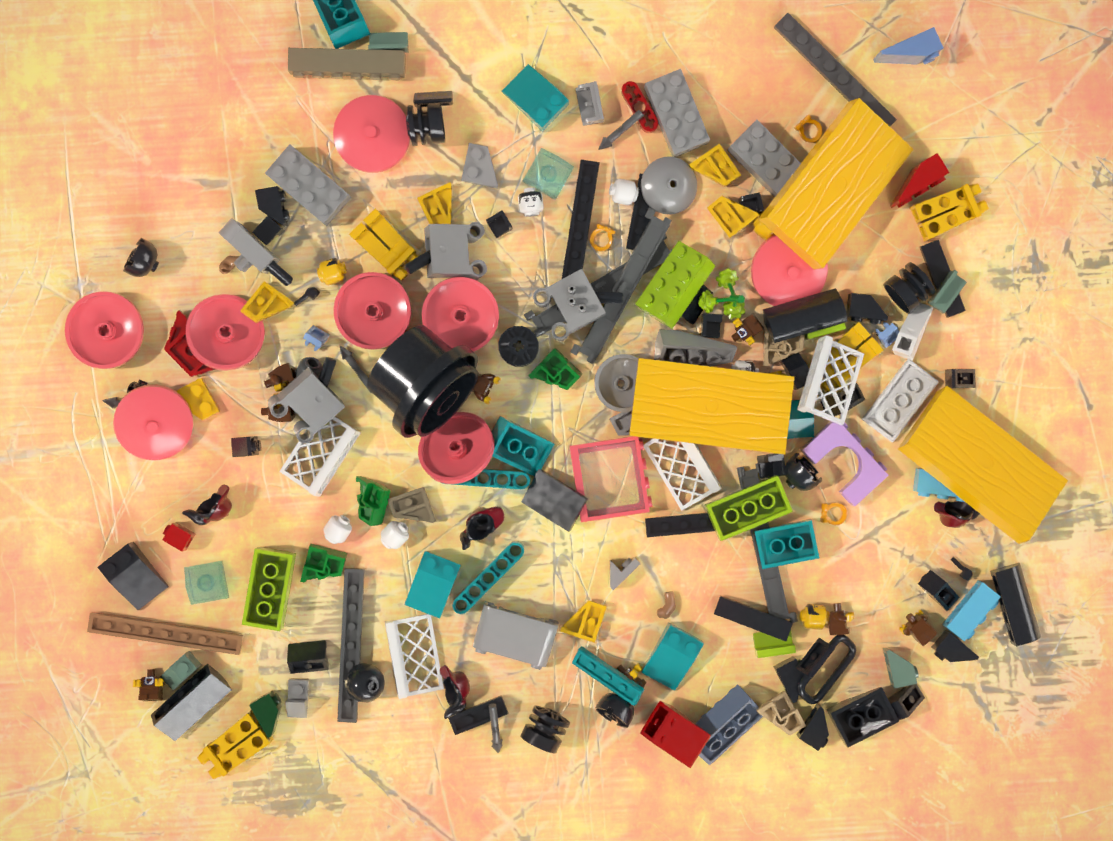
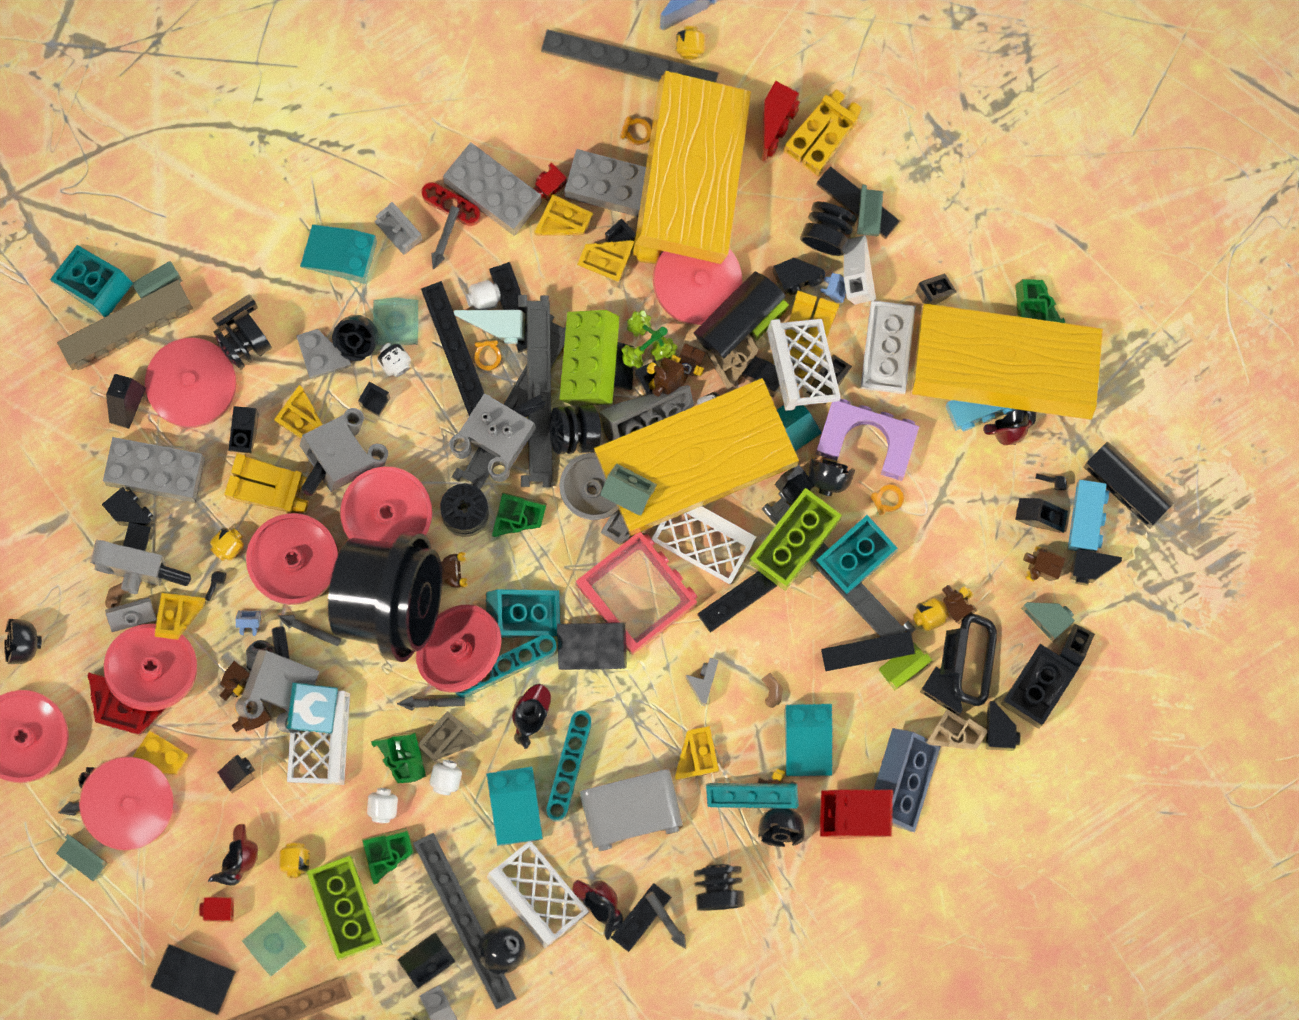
camera: 30 degrees left, 10 degrees down
light grey dish [641,157,697,215] -> none
none -> sand green panel [56,834,108,882]
none -> light grey plate [105,597,156,632]
none -> black slope [106,374,146,429]
none -> black slope [228,406,259,453]
none -> yellow head [279,843,310,878]
none -> tile [287,682,338,734]
none -> black cylinder [332,315,379,361]
none -> dark grey piece [397,696,465,711]
none -> light aqua slope [454,310,525,344]
none -> red brick [533,162,567,202]
none -> black wheel [549,405,601,455]
none -> sand green panel [600,464,657,516]
none -> reddish brown piece [647,357,685,396]
none -> yellow head [675,26,705,60]
none -> green slope [1015,279,1065,323]

